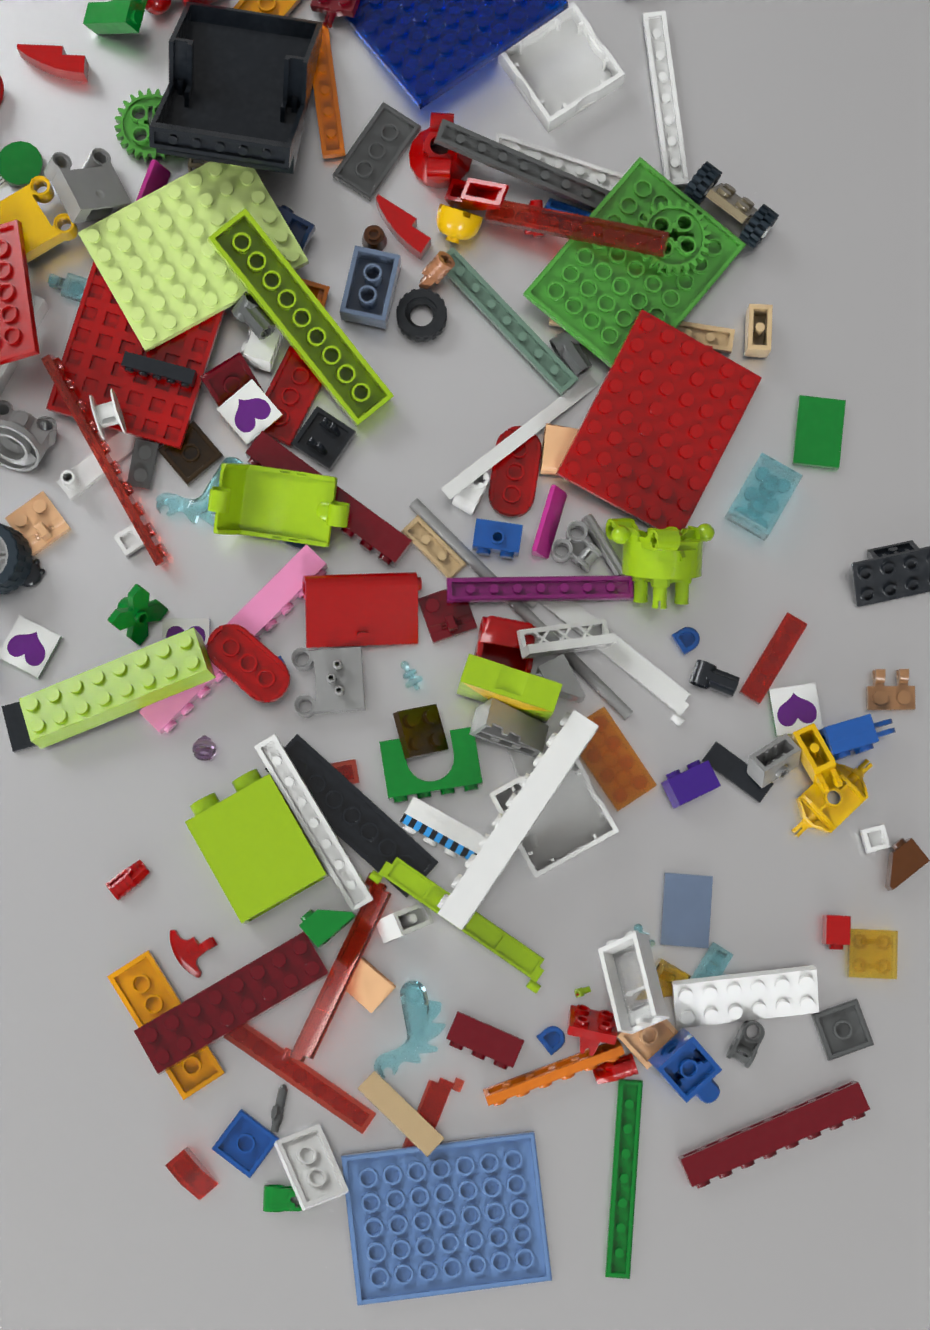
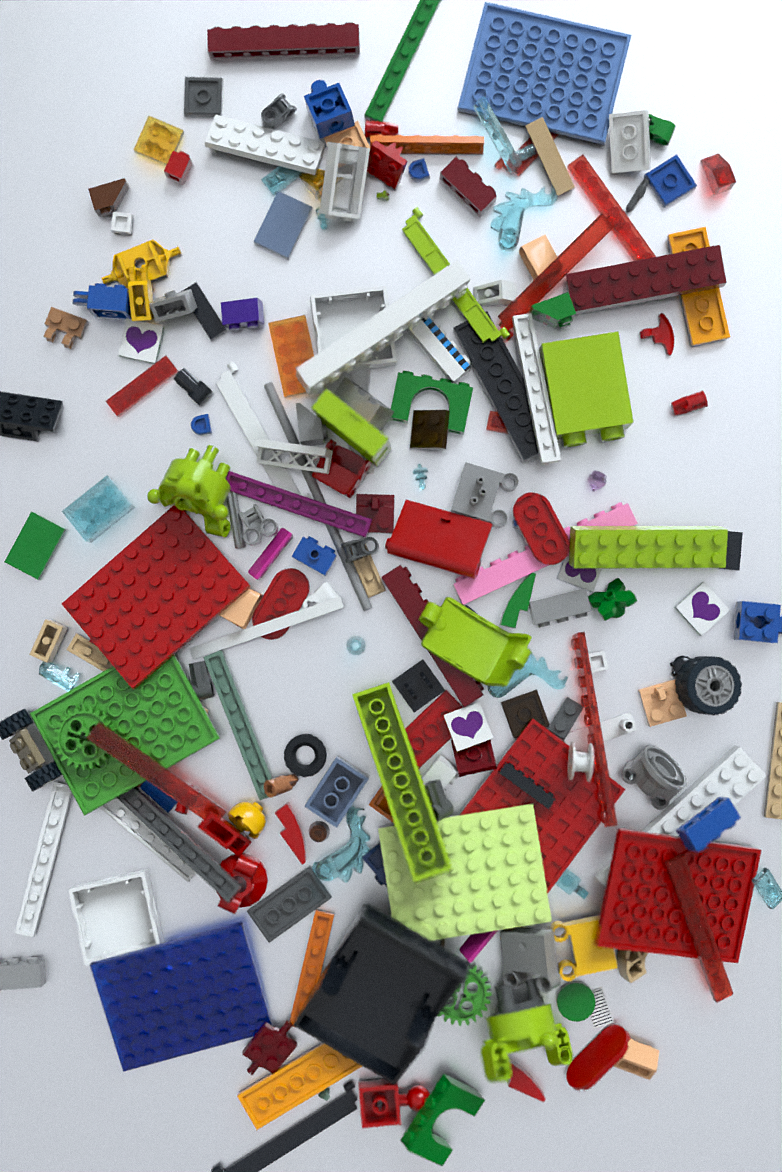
camera: 155 degrees left, 5 degrees up
none -> clear light blue plate [39,661,79,691]
none -> clear light blue animal [312,806,371,883]
none -> dark grey piece [341,537,379,563]
none -> clear light blue cone [346,636,366,655]
none -> clear light blue piece [473,96,537,173]
none -> lime piece [480,978,573,1083]
none -> green slope [499,573,536,628]
none -> light grey brick [529,588,591,628]

